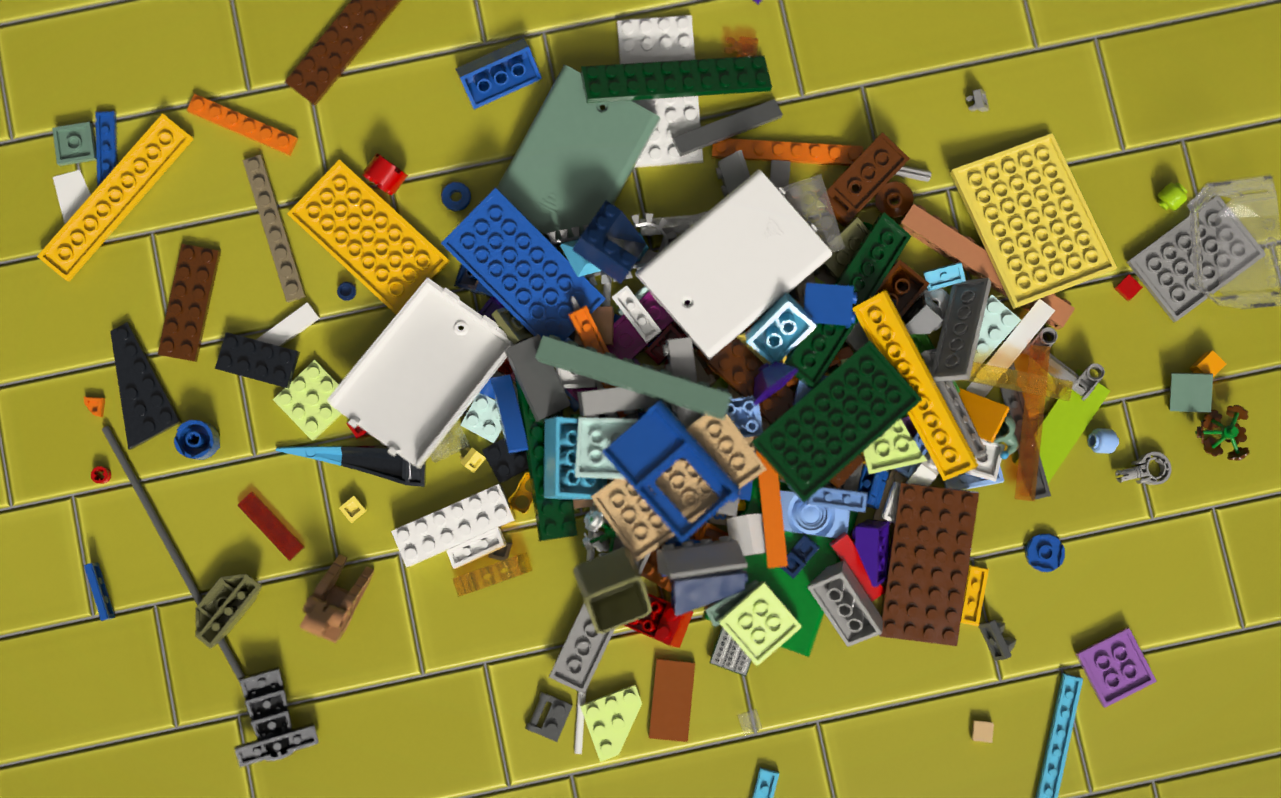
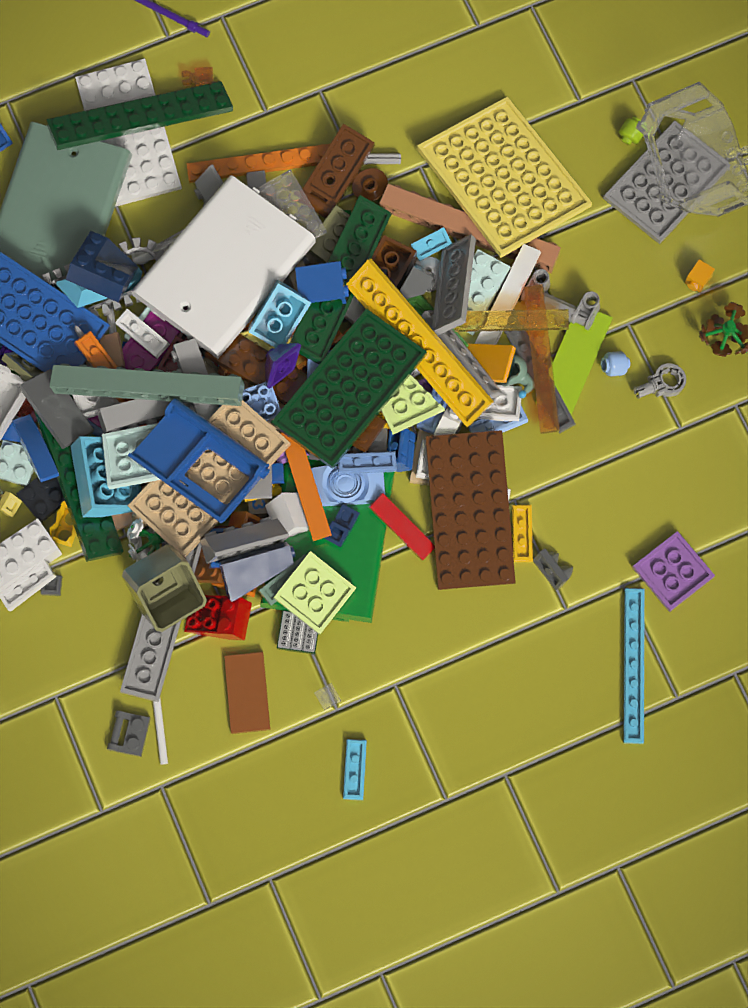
camera: 10 degrees left, 10 degrees down
clear yellow beam [452,552,533,597] -> none
yellowish green plate [580,684,642,762] -> none
dark grey tile [672,99,783,157] -> none
light grey slope [807,560,883,647] -> none
dark purple slope [853,519,890,587] -> none
light grey tile [966,89,989,112] -> none
tan tile [971,720,994,743] -> none
blue tile [1025,534,1065,572] -> none
red tile [1114,274,1143,301] -> none
sand green tile [1169,372,1213,412] -> none

